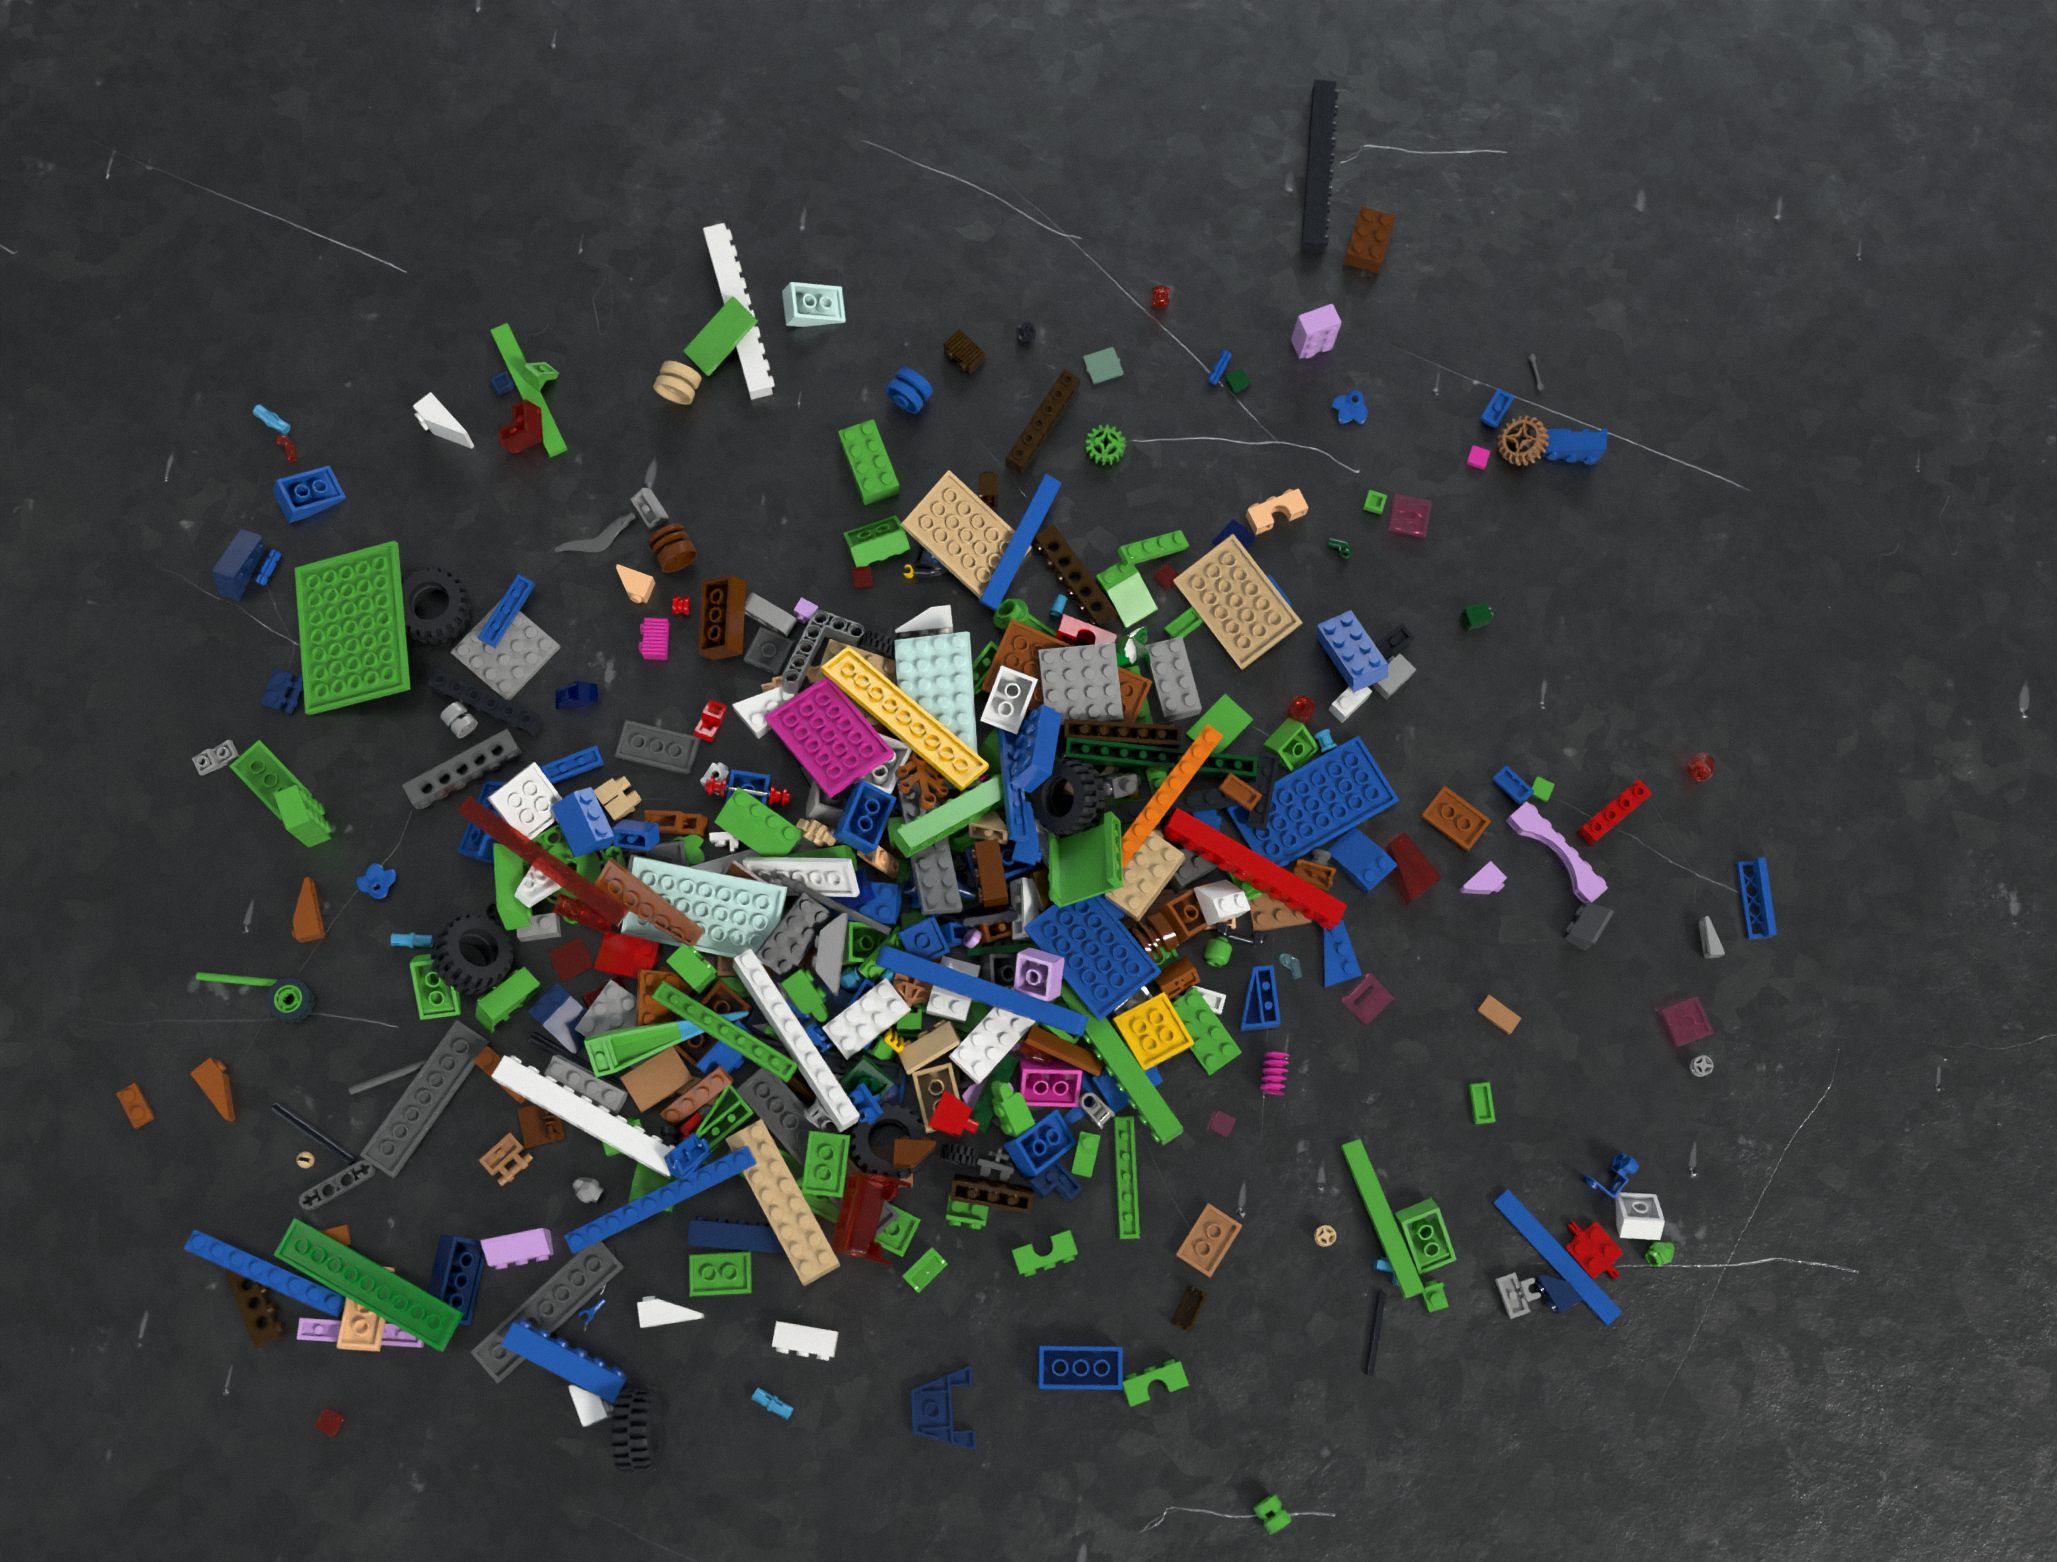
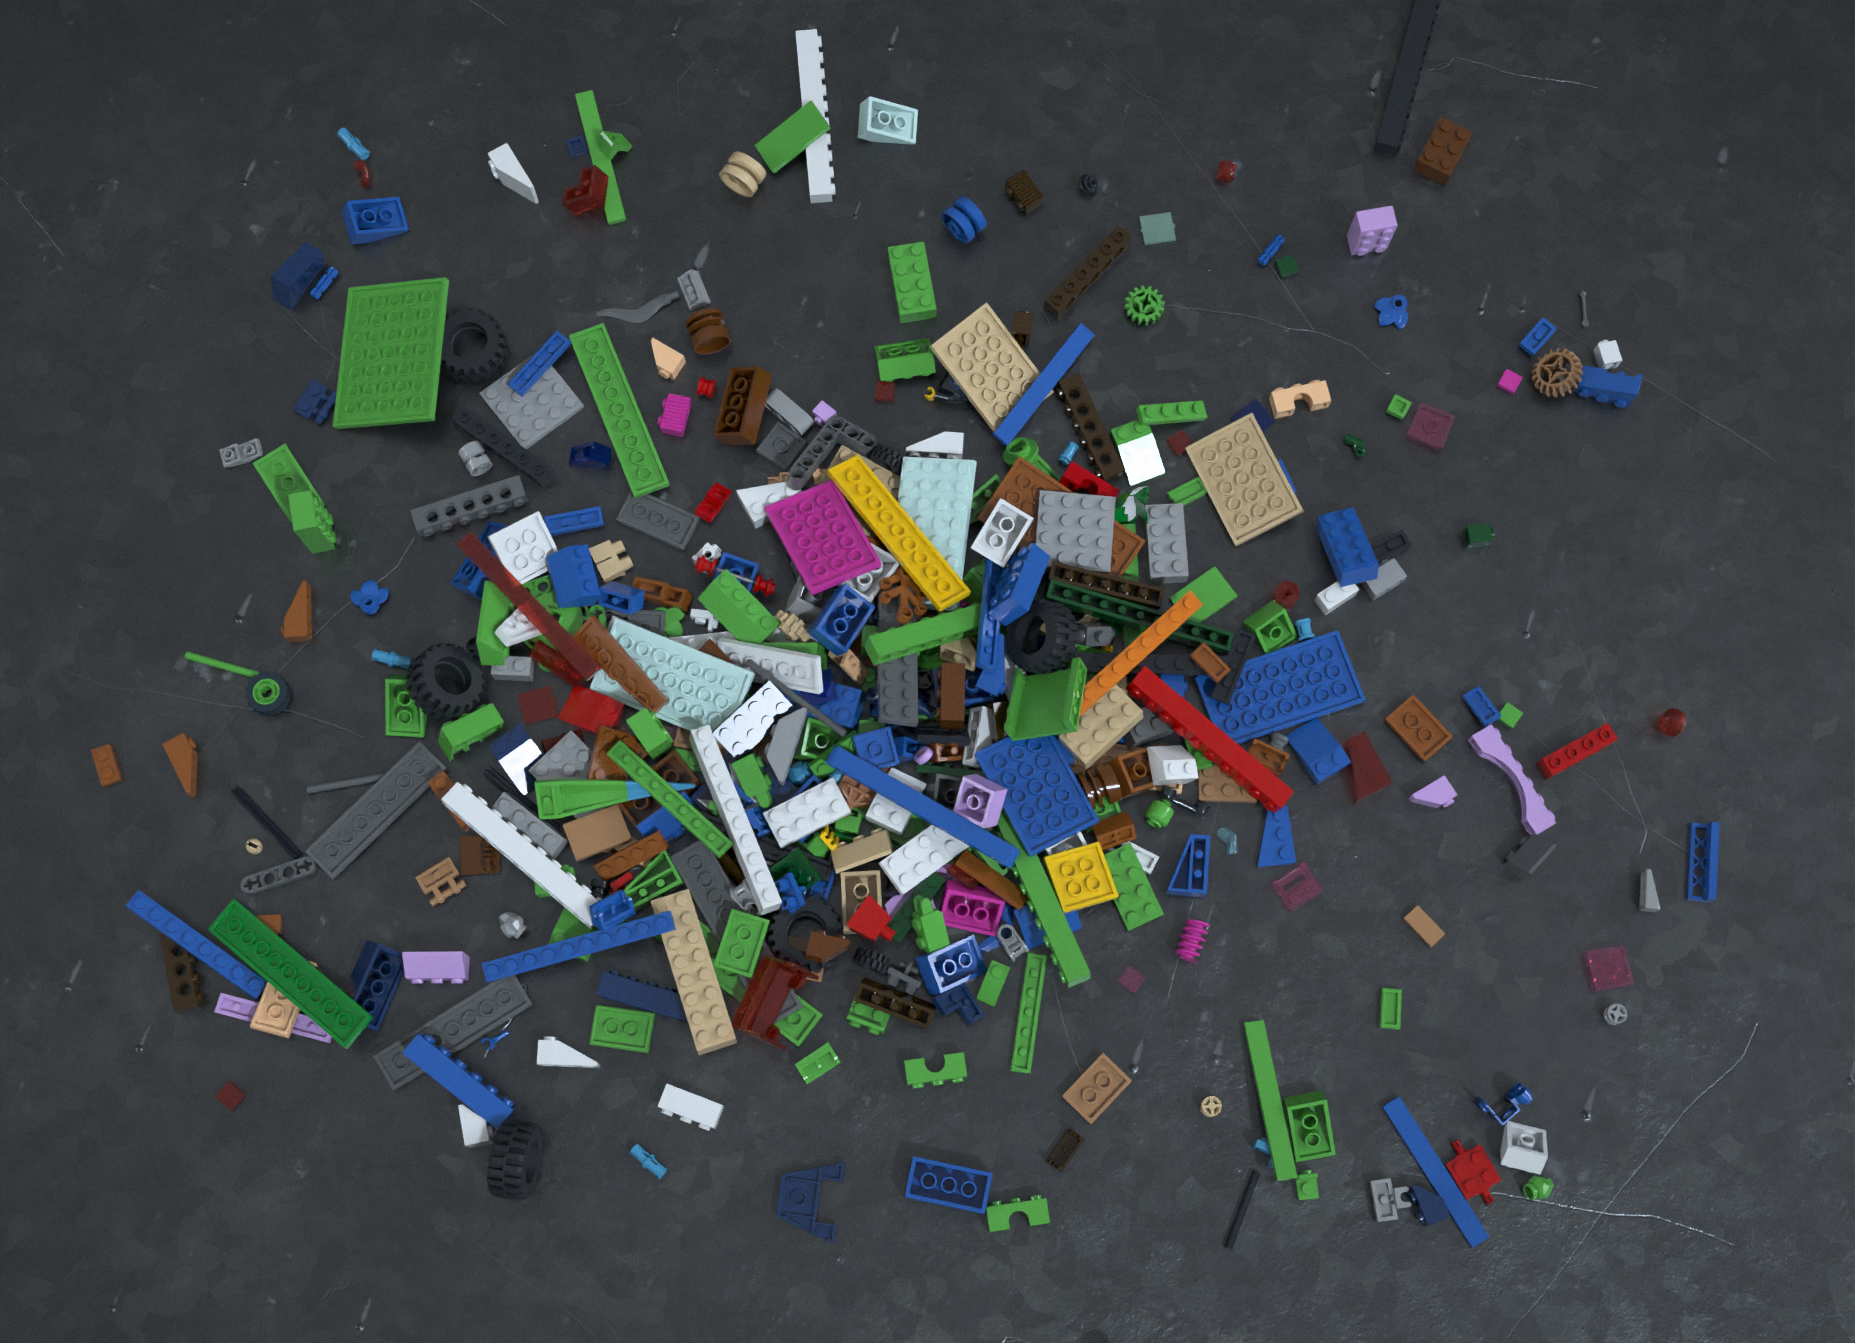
camera: 15 degrees right, 0 degrees up
none -> bright green plate [569,323,670,499]
none -> white brick [1593,340,1622,369]

